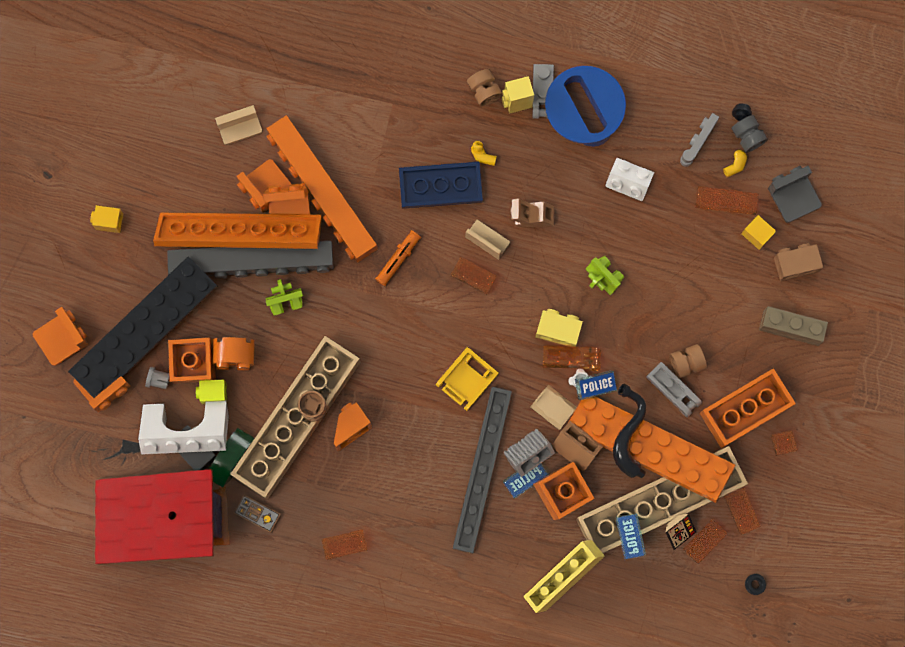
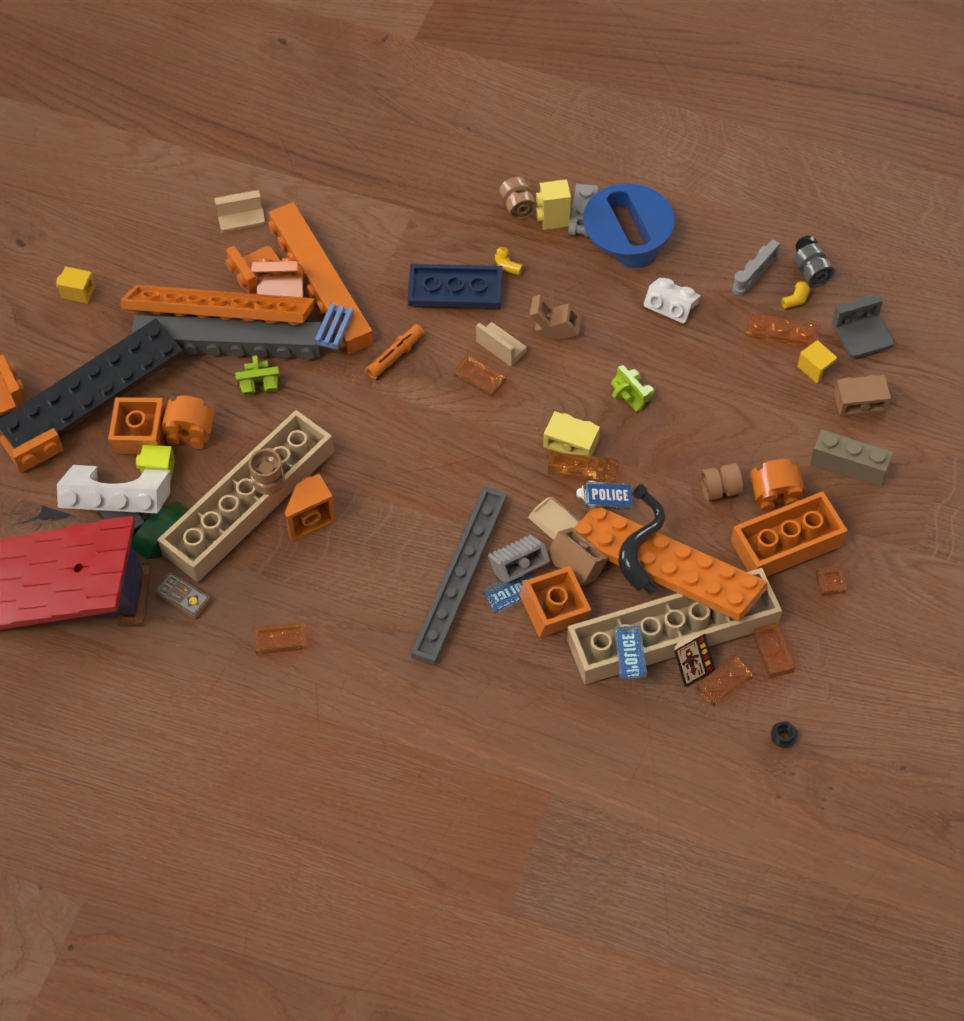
camera: 10 degrees right, 20 degrees down
light grey bush [145,367,170,389] -> none
yellow container [435,347,499,411] -> none
light yellow brick [523,540,605,613] -> none
light grey plate [646,362,702,418] -> none
none -> medium blue tile [315,303,354,350]
none -> orange brick [750,459,805,511]

